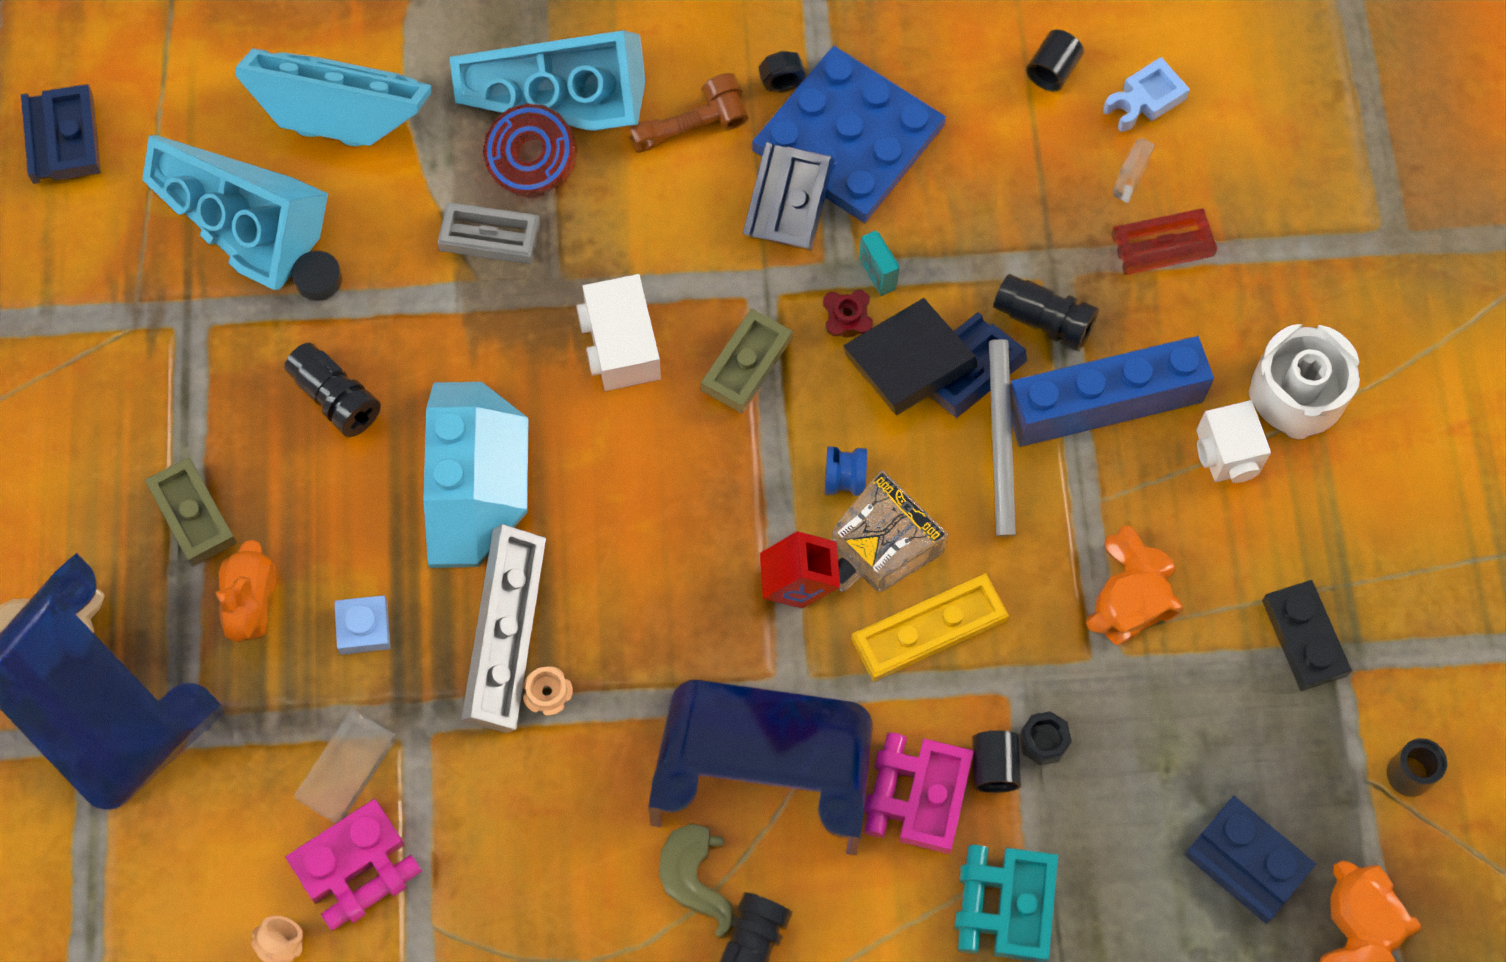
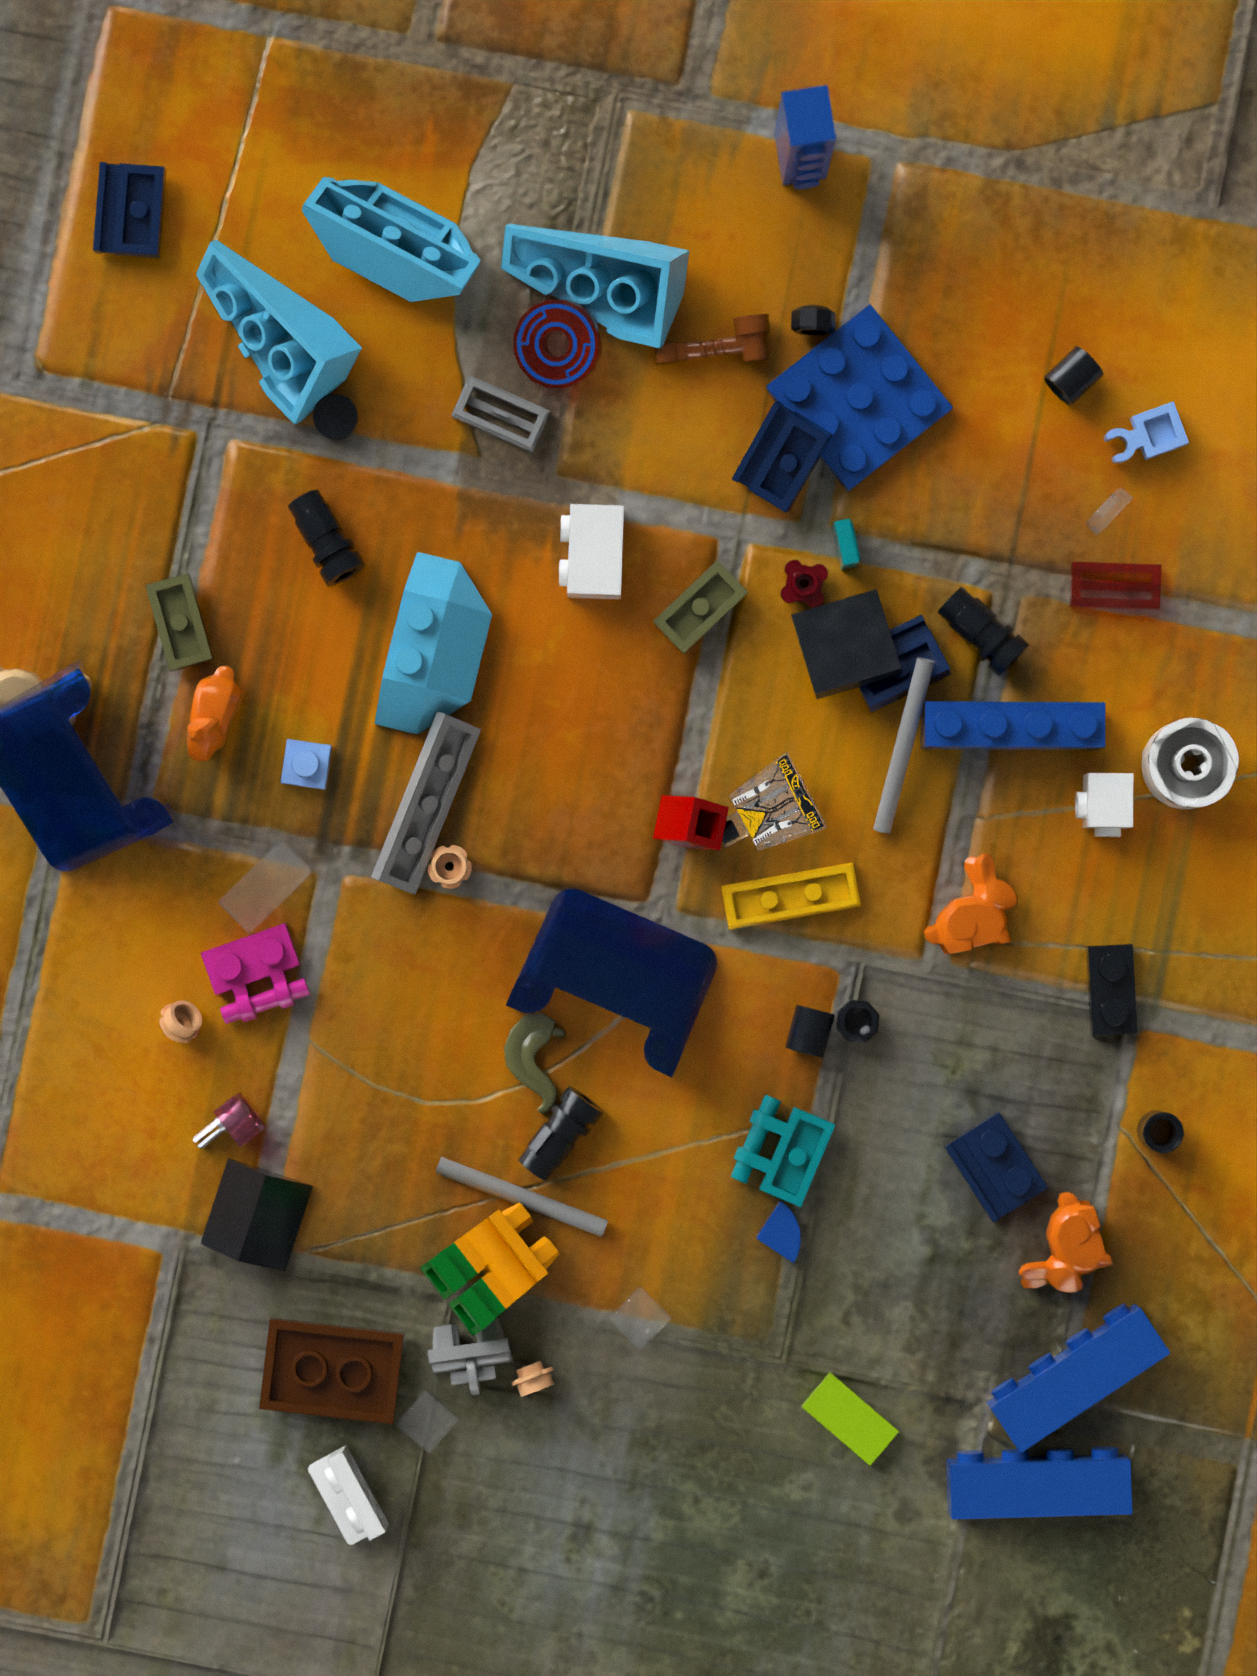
camera: 15 degrees right, 20 degrees up
blue wheel [825,446,867,497] -> none
dark pink plate [864,733,974,854] -> none

